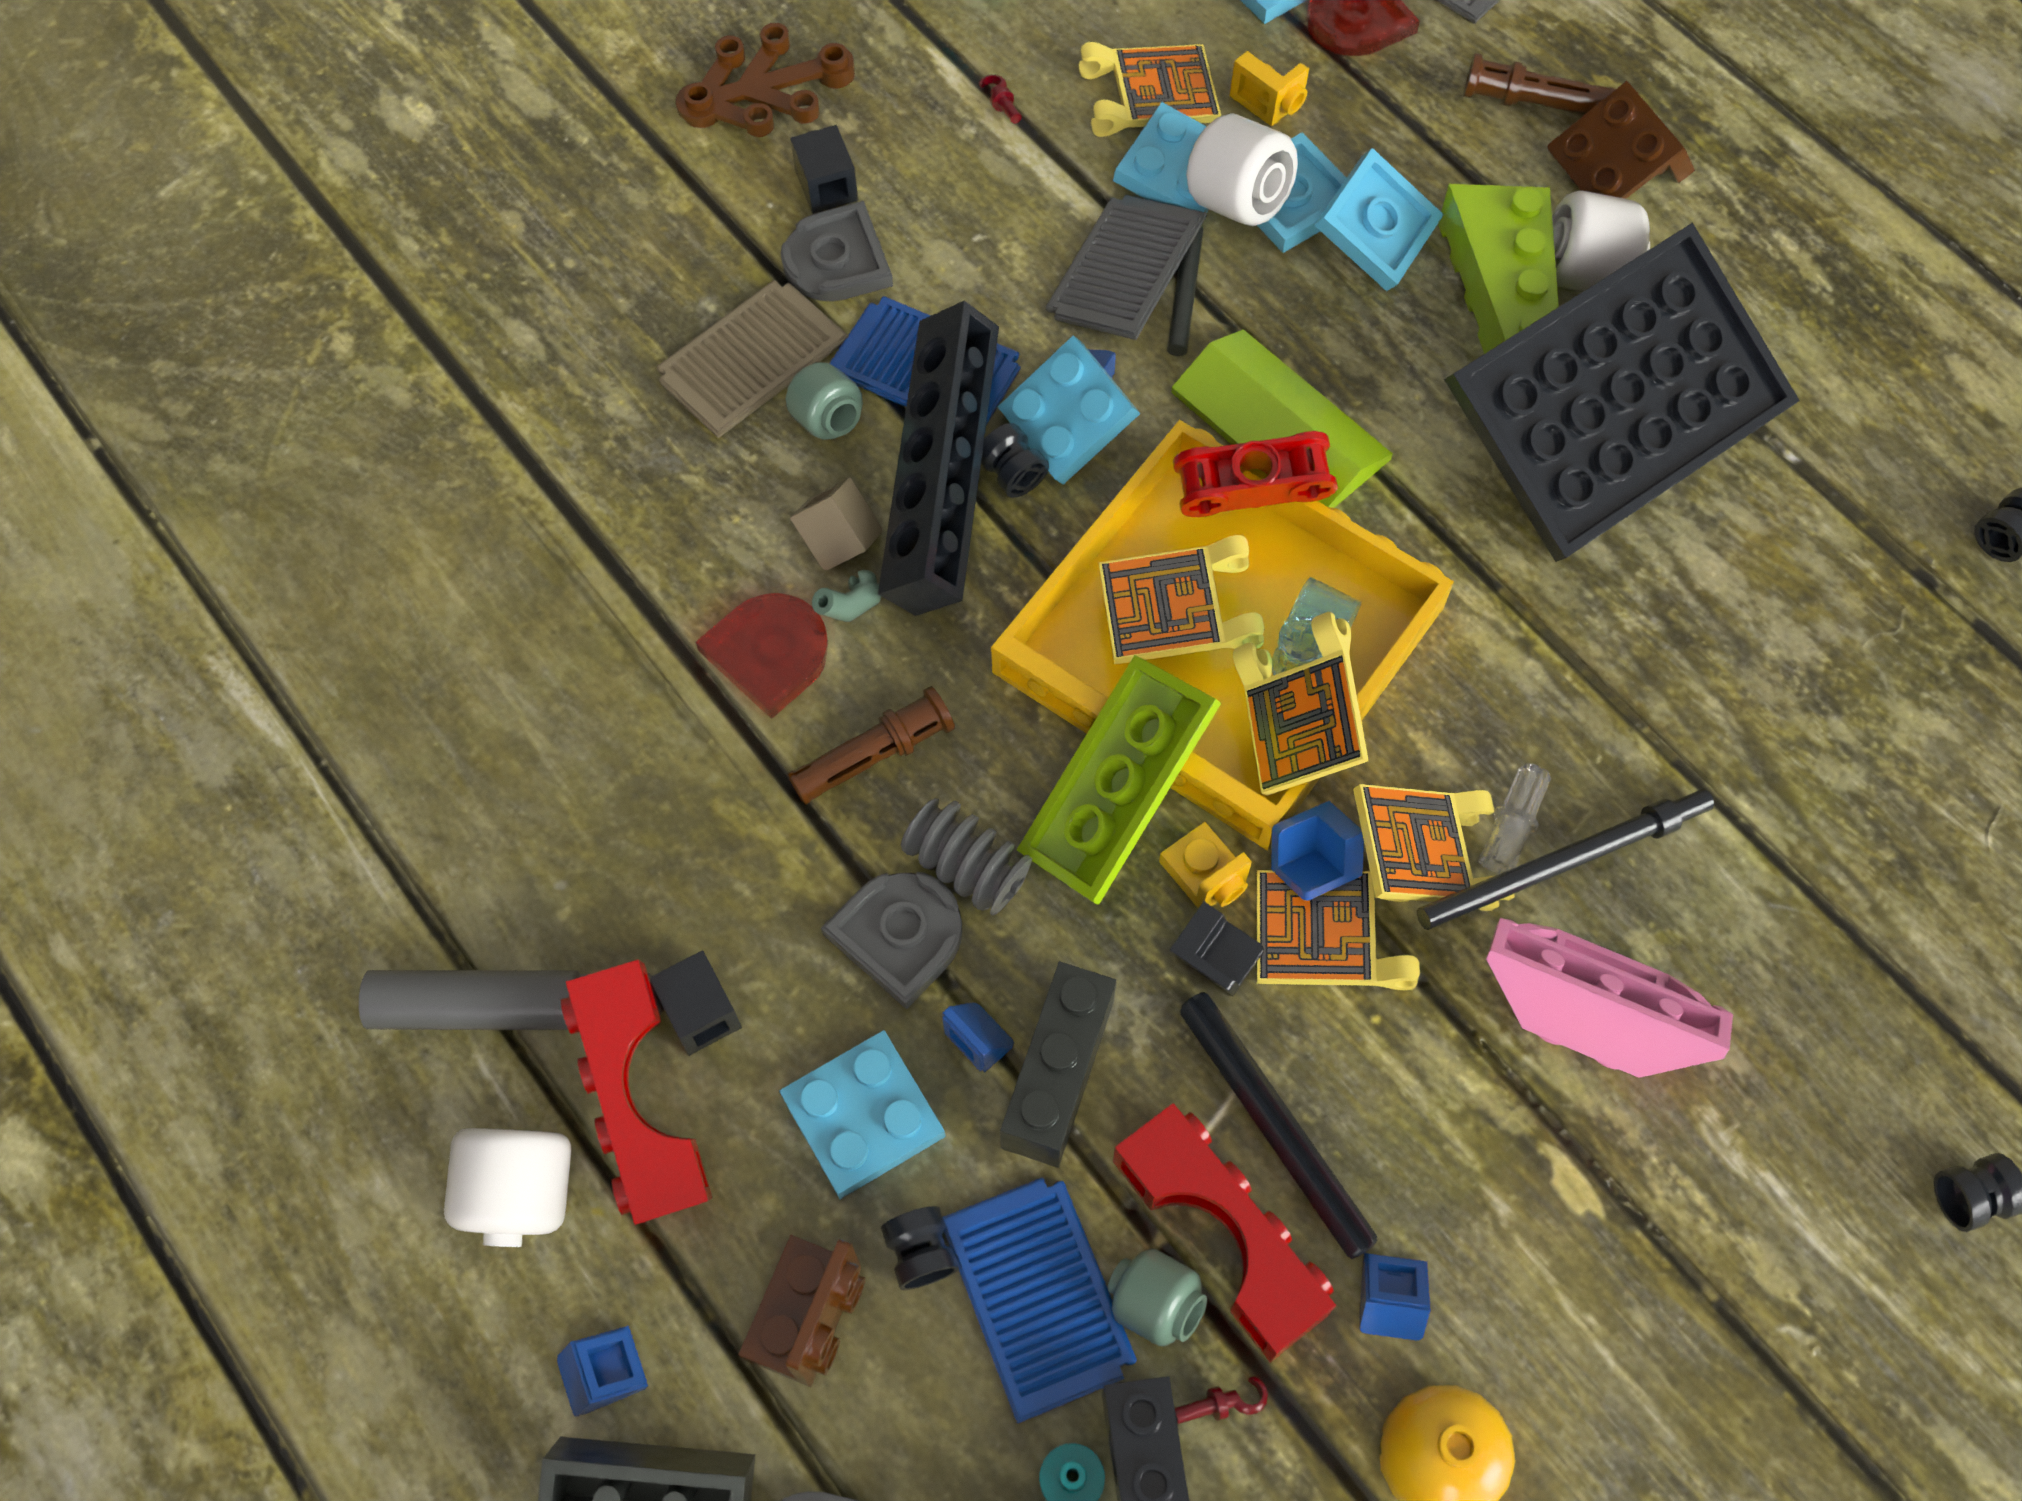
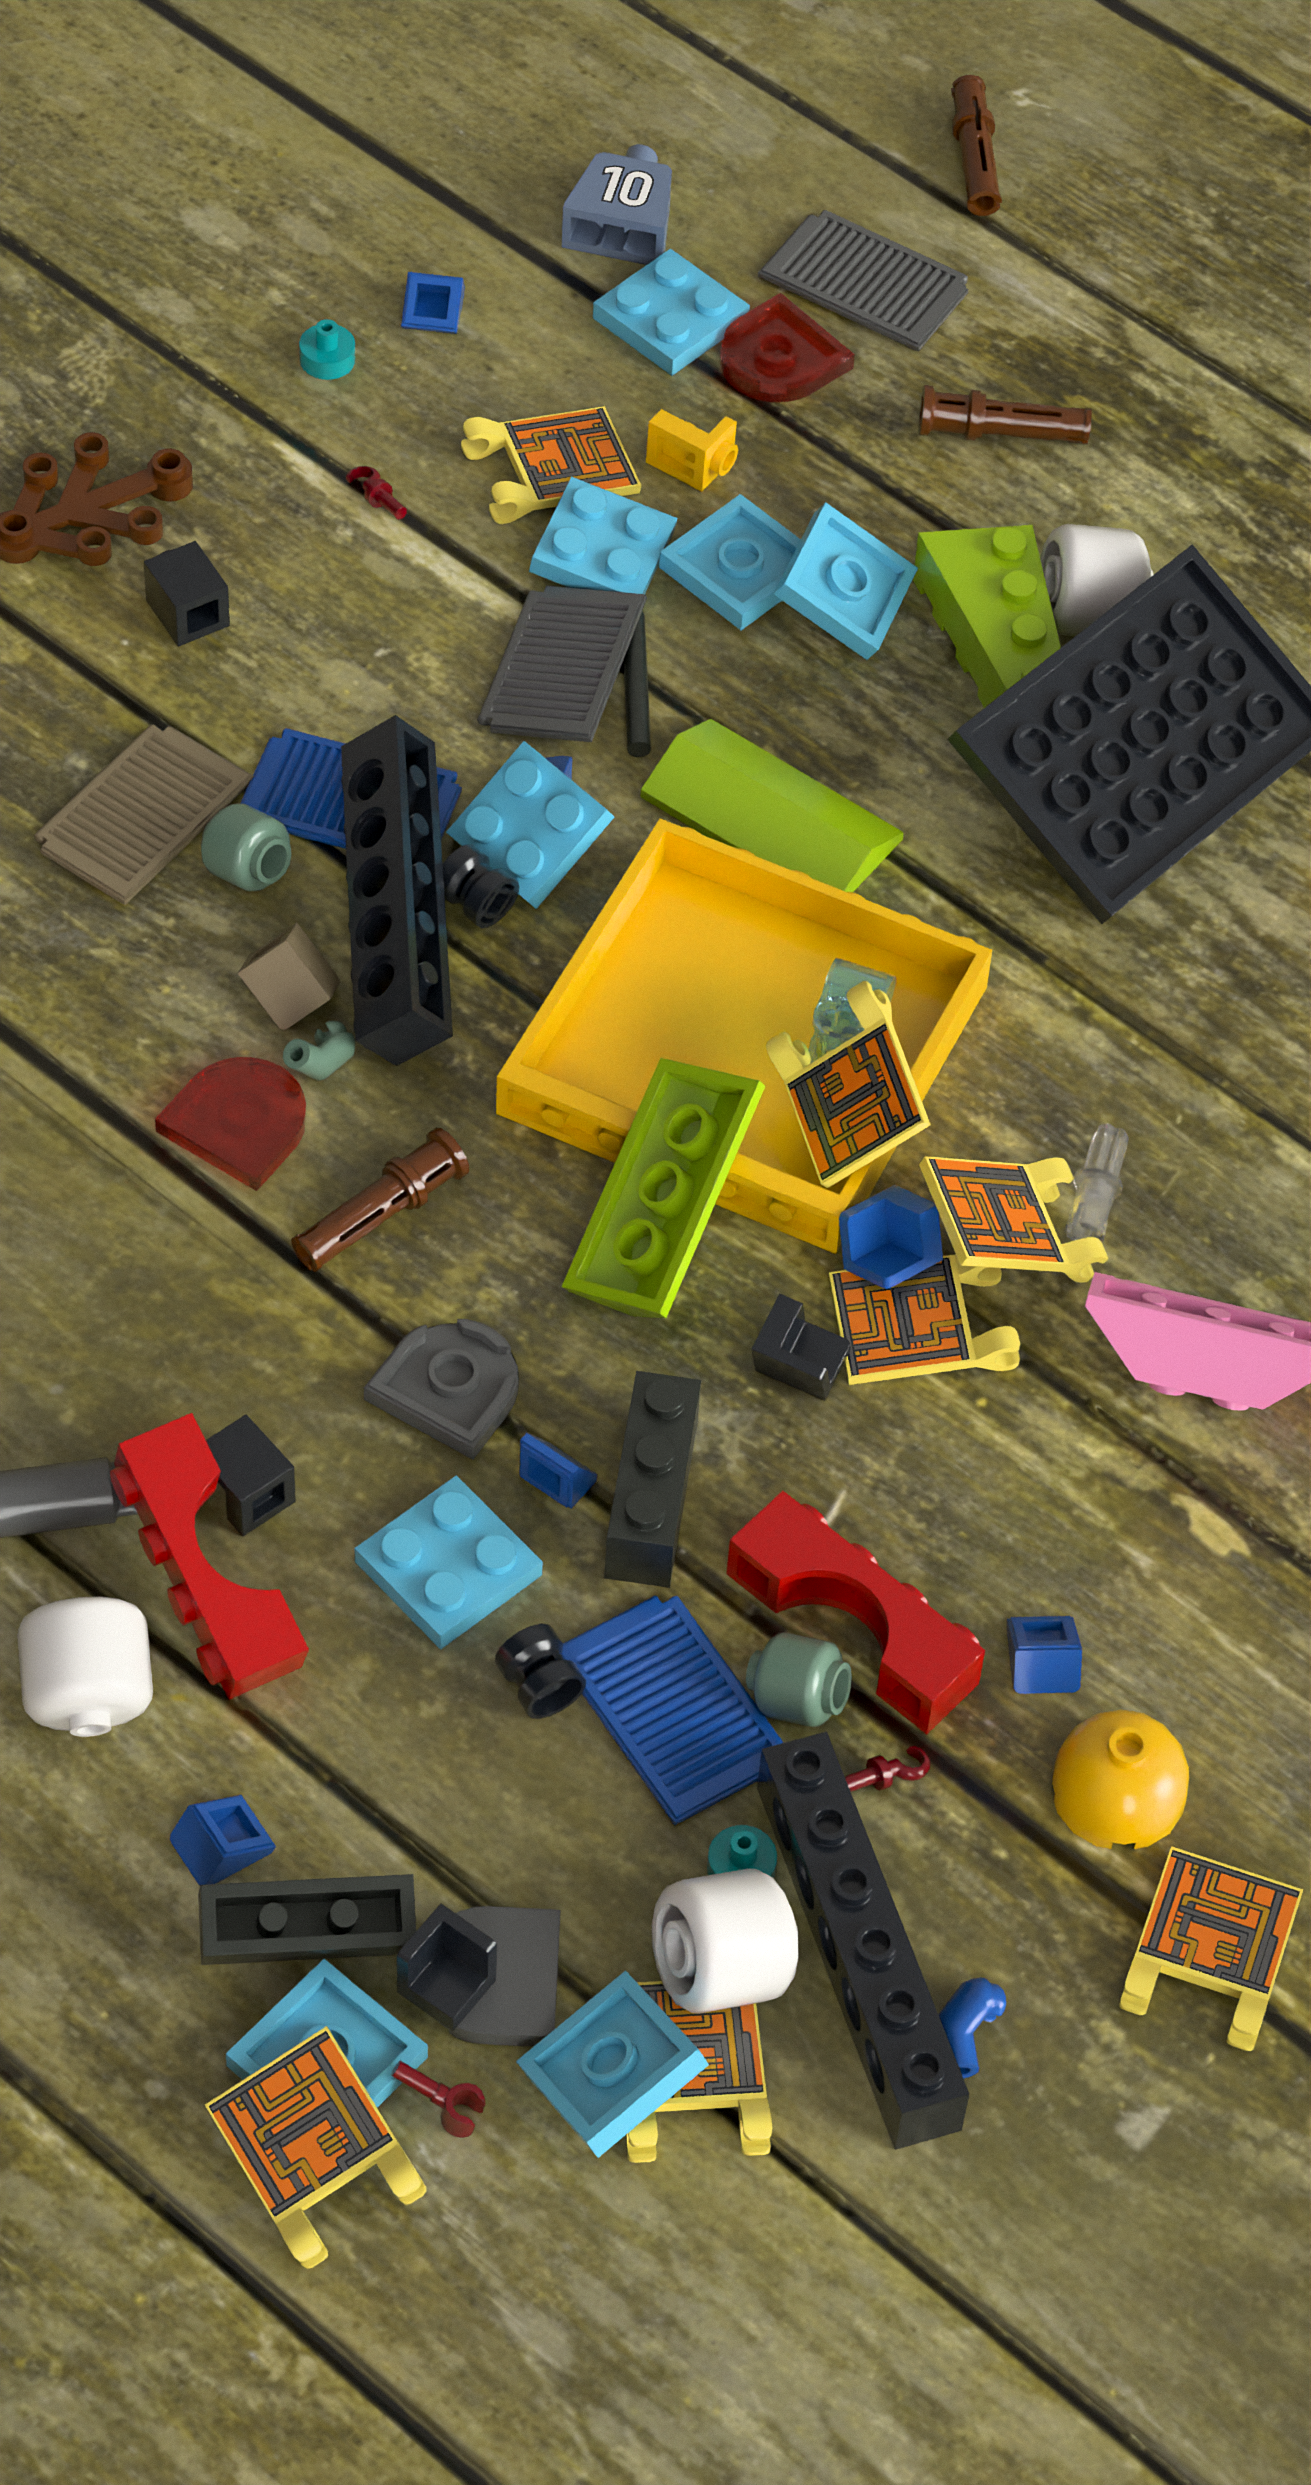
camera: 15 degrees left, 10 degrees down
reddish brown bracket [738,1235,866,1387] -> none
dark grey tile [781,201,893,301] -> none
dark grey piece [900,798,1033,916] -> none
flag [1099,535,1264,664] -> none
yellow bracket [1159,822,1252,909] -> none
red piece [1173,431,1338,518] -> none
black axle [1180,992,1378,1259] -> none
white head [1186,114,1298,226] -> none
black bar [1417,789,1714,930] -> none
reddish brown bracket [1547,81,1695,199] -> none

